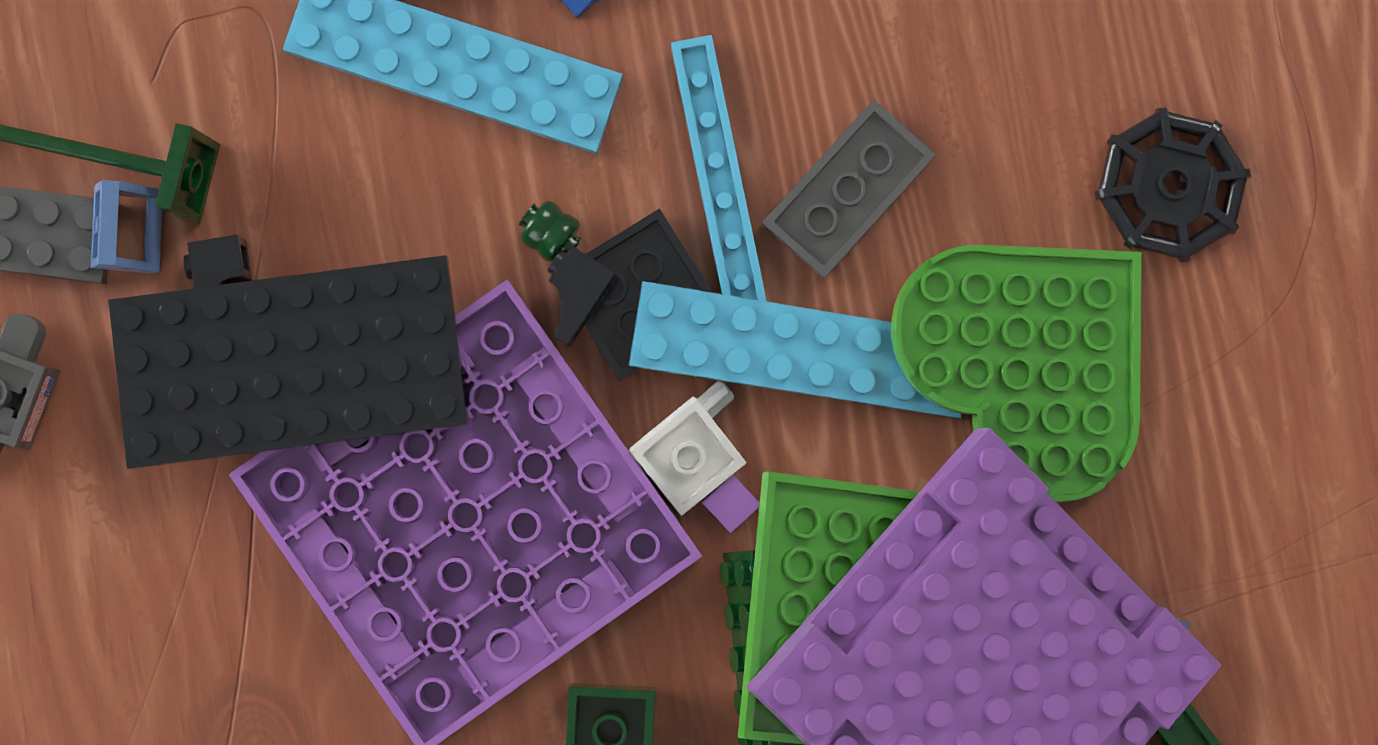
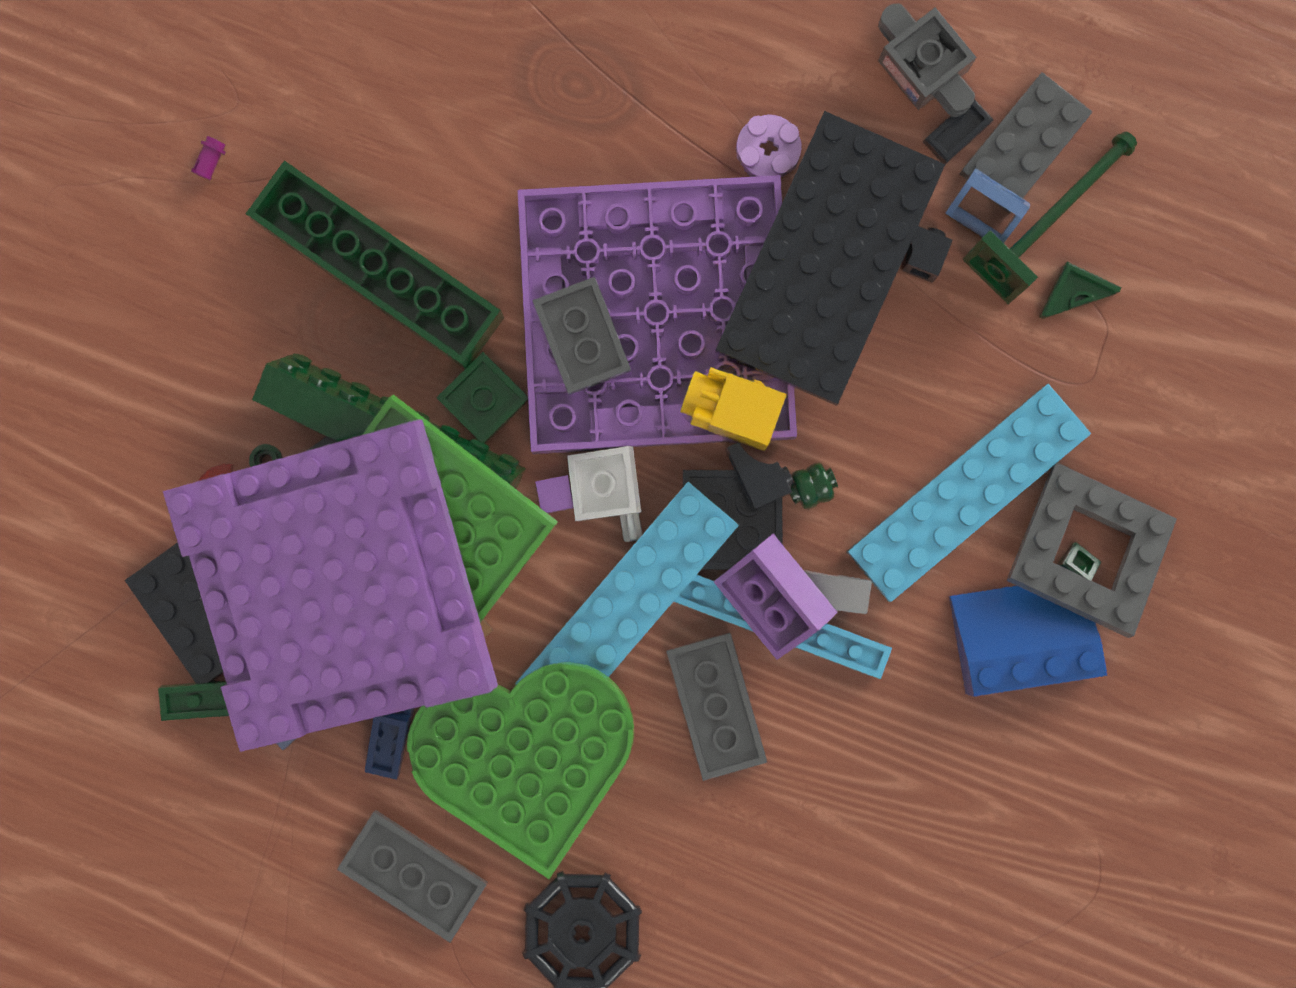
camera: 120 degrees right, 0 degrees up
none -> dark grey plate [337,810,488,942]
none -> dark blue slope [365,708,414,780]
none -> dark green plate [436,352,528,444]
none -> dark grey plate [532,277,631,395]
none -> yellow piece [680,367,787,451]
none -> medium lavender slope [714,534,838,660]
none -> lavender plate [736,115,802,177]
none -> light grey slope [804,570,872,614]
none -> black tile [923,99,994,164]
none -> dark green tile [1039,262,1122,319]

